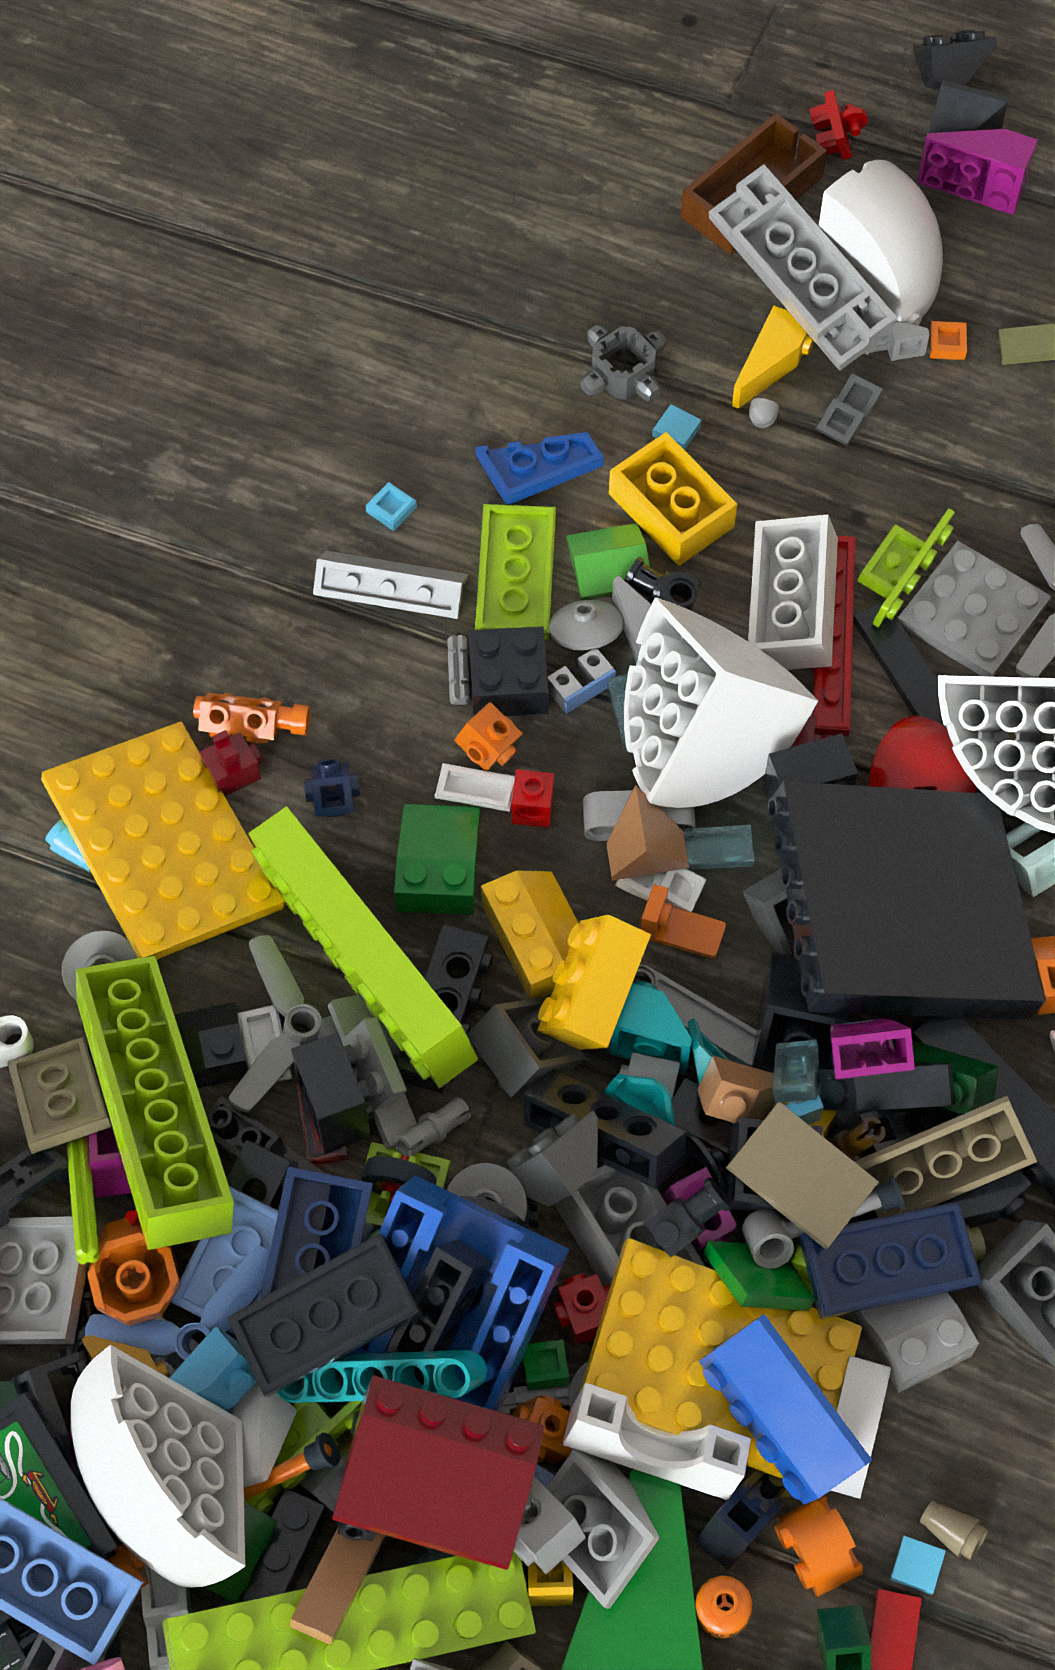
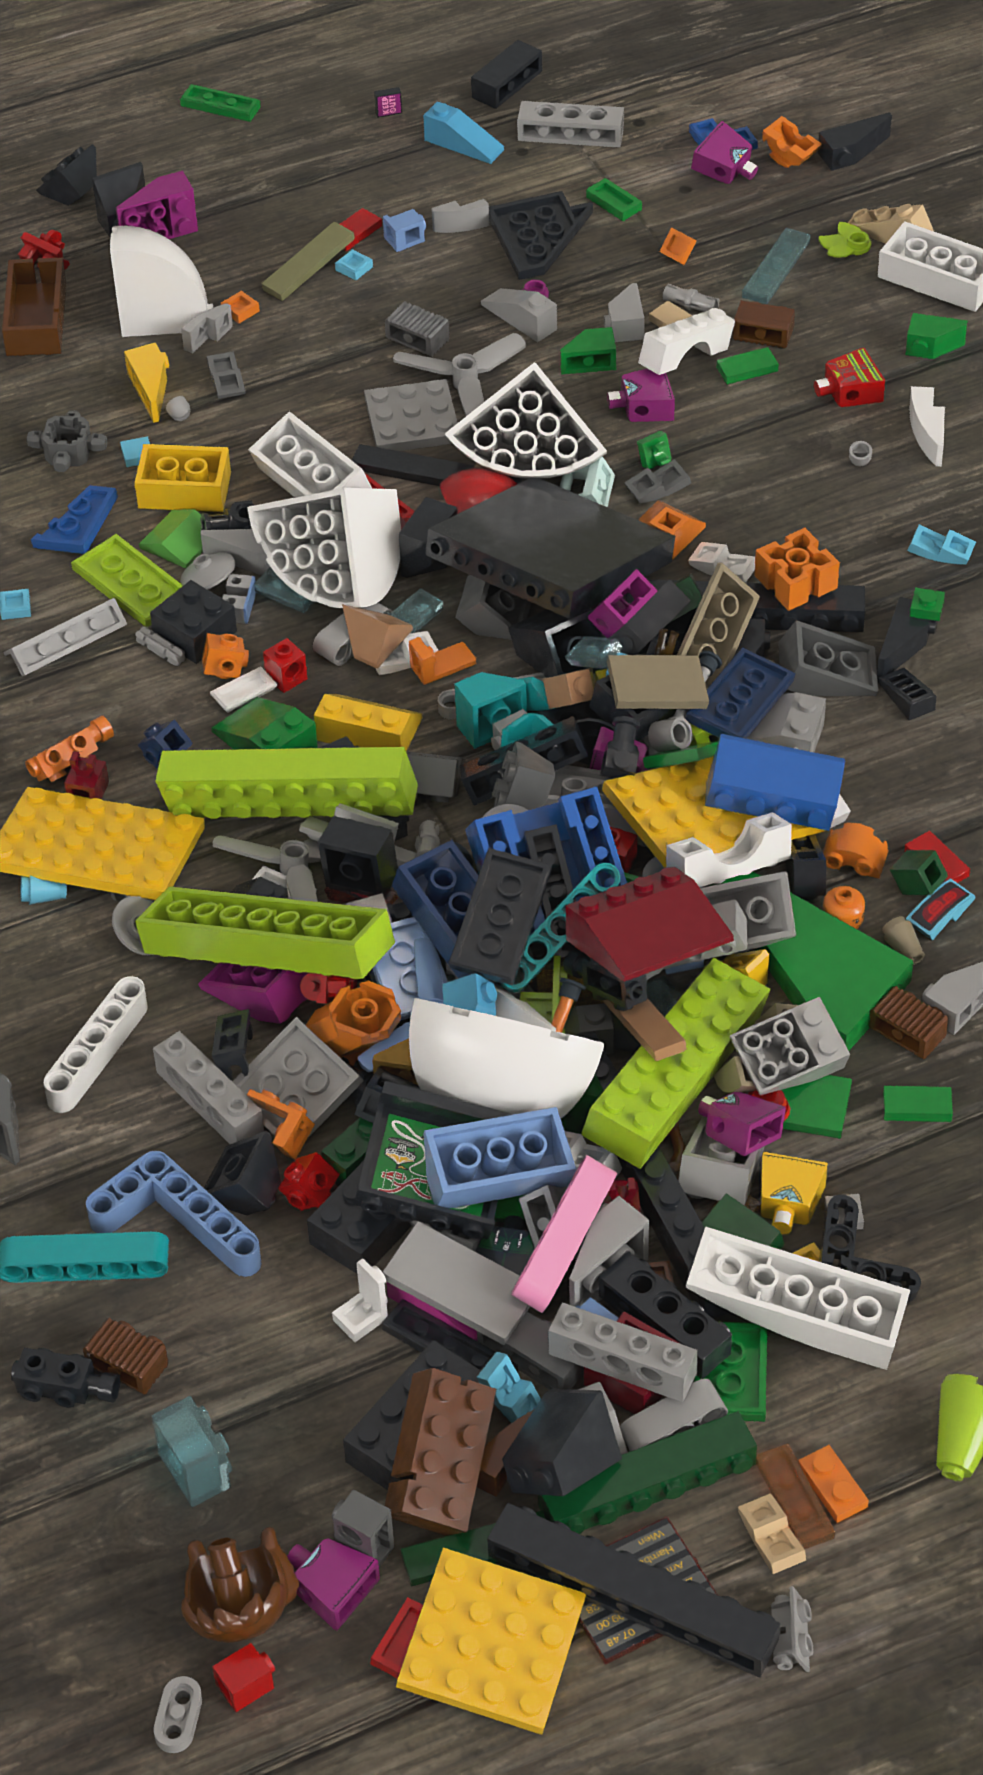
camera: 45 degrees left, 15 degrees down
dark tan tile [7,1036,111,1154] -> none
lime axle [66,1135,99,1265] -> none
yellow brick [537,915,651,1050] -> none
light grey slope [708,164,897,371] -> none
lime bracket [857,508,955,628] -> none
medium azure tile [890,1536,946,1595] -> none
dark tan cone [920,1500,988,1560] -> none

